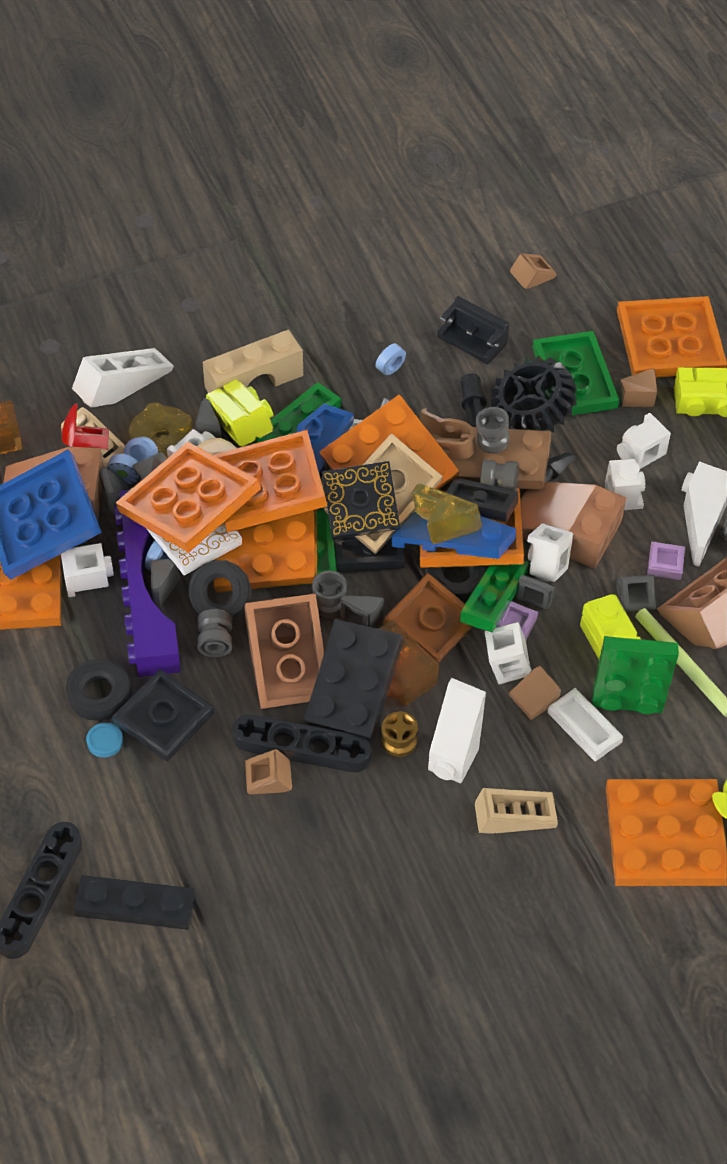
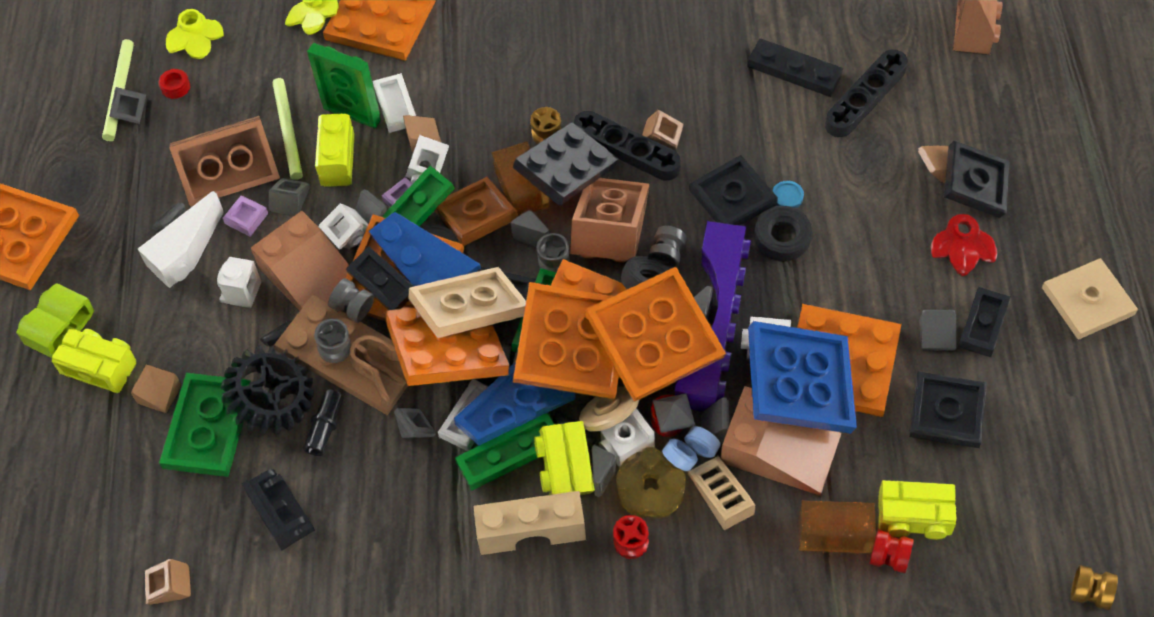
camera: 155 degrees left, 5 degrees up
red plate [62,404,109,450] -> none
white slope [72,348,174,407] -> none
black plate [322,461,400,540] -> none
light blue tile [376,343,406,375] -> none
clear yellow slope [411,483,482,544] -> none
white slope [428,678,486,783] -> none
tan slope [475,788,558,833] -> none
orange plate [617,296,727,377] -> none
white brick [617,413,671,469] -> none
none -> red wheel [613,515,649,559]

